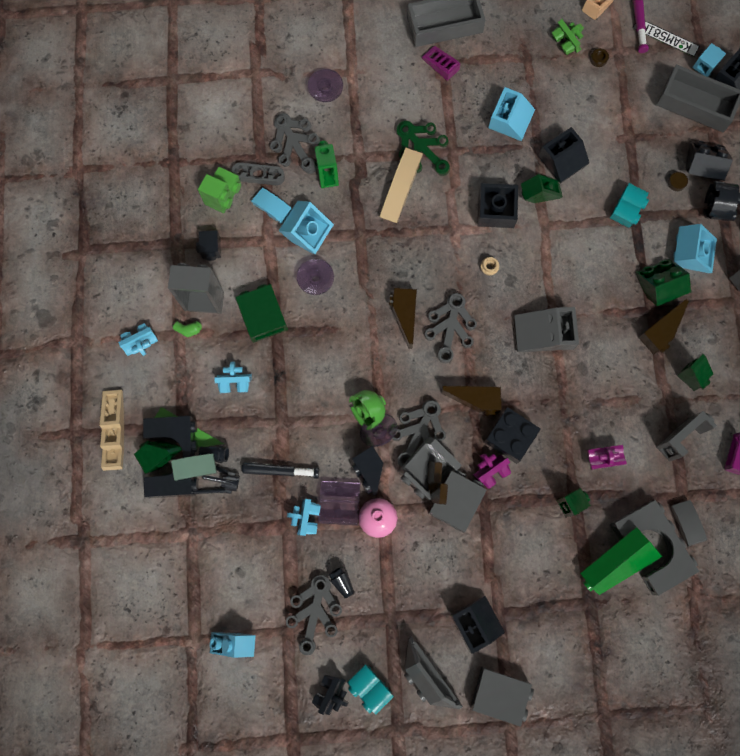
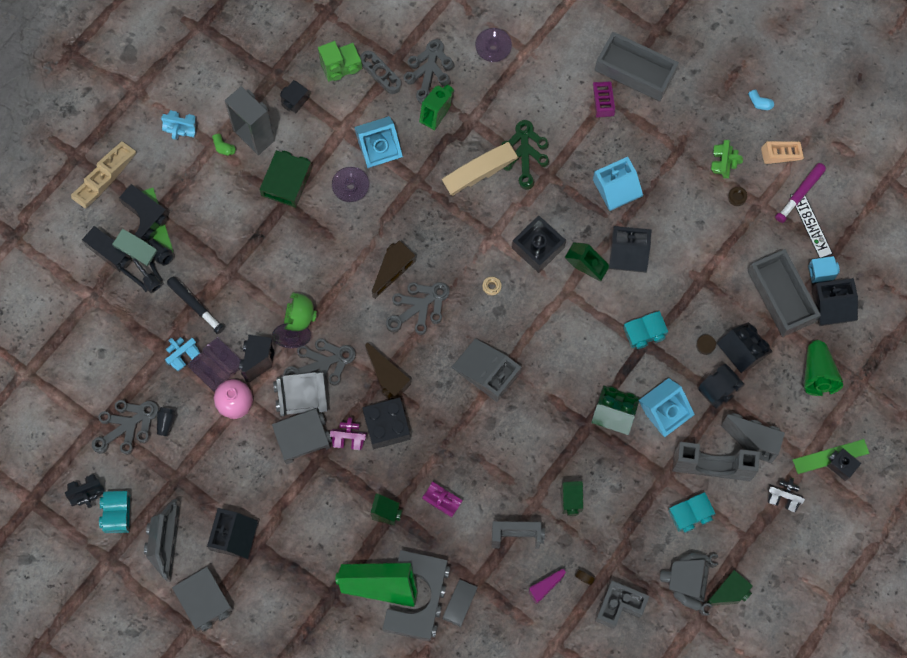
camera: 40 degrees right, 5 degrees down
dark green slope [134,440,182,474] -> none
medium azure slope [210,632,256,658] -> none
medium azure hips [214,362,252,393] -> none
medium azure slope [251,188,292,224] -> none
dark brown tile [427,461,448,505] -> none
dark brown slope [639,299,689,355] -> none

